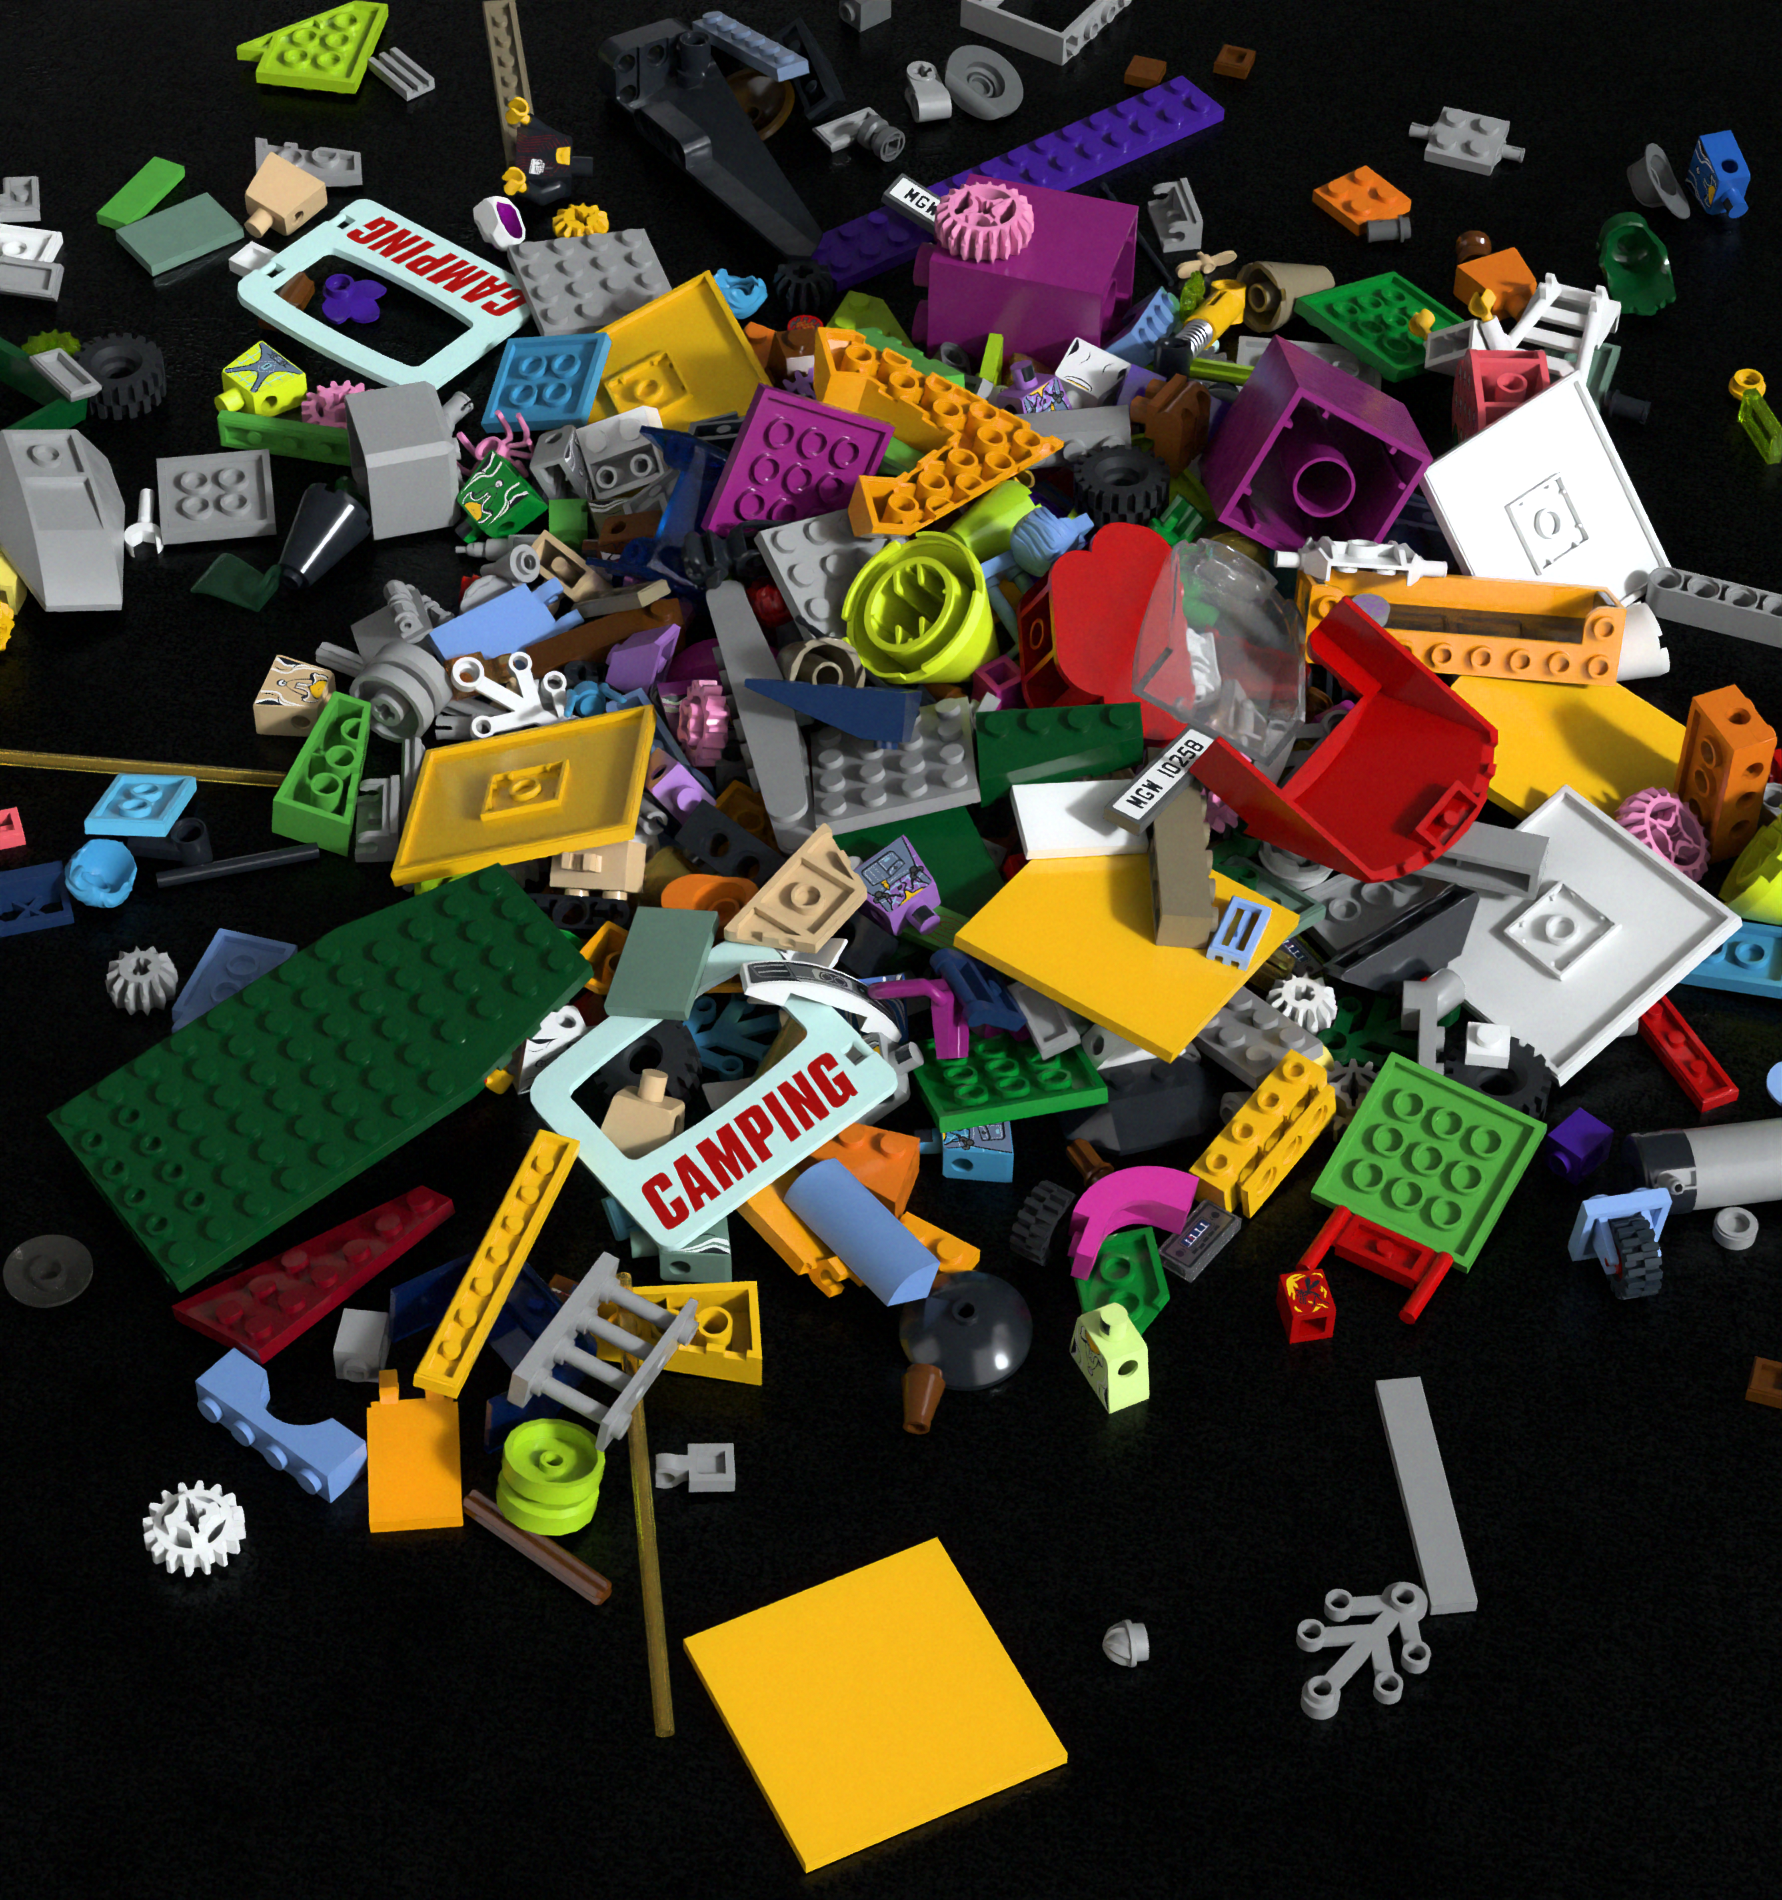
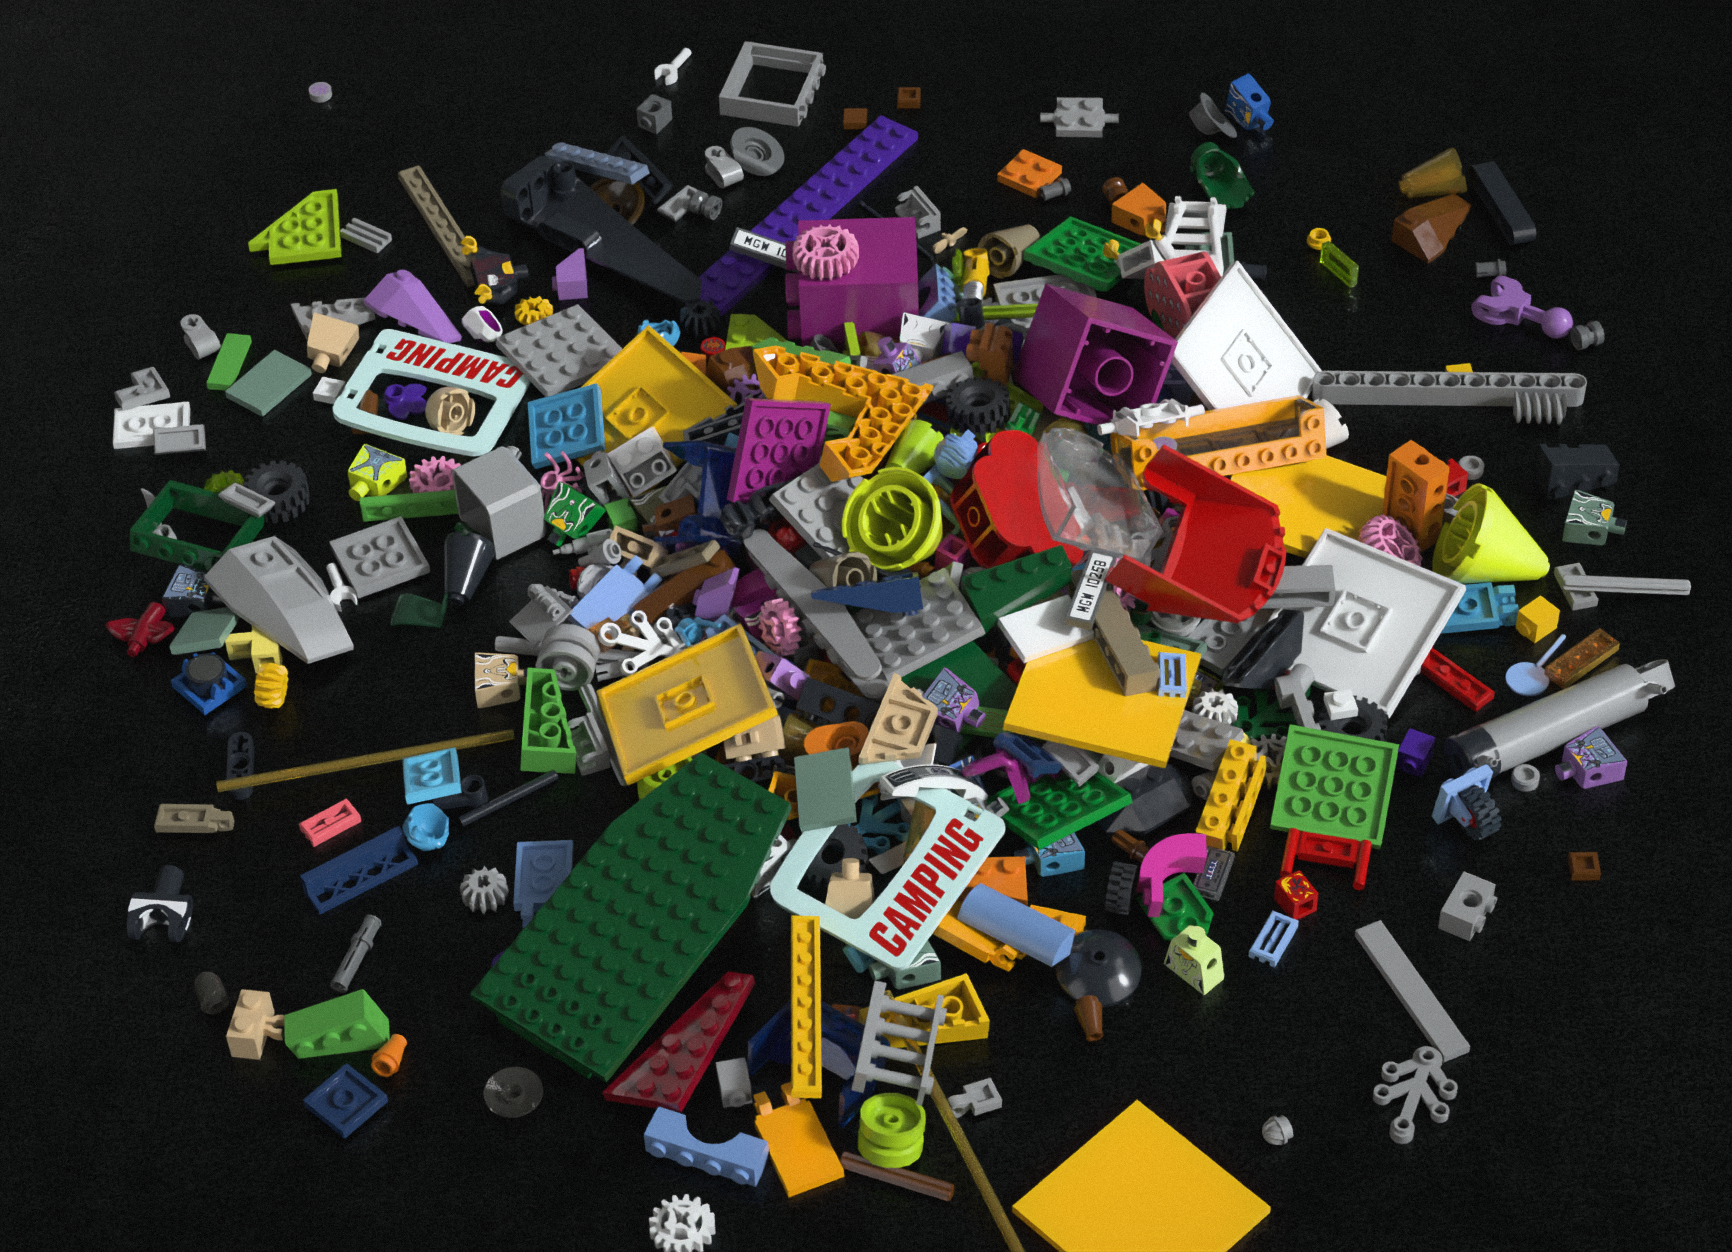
camera: 15 degrees left, 0 degrees up
none -> light grey piece [181,314,221,360]
none -> medium lavender wedge [364,270,462,343]
none -> tan cylinder [425,386,475,435]
none -> medium lavender slope [552,248,588,300]
none -> light blue tile [1249,911,1299,967]
none -> light grey brick [1438,872,1497,941]

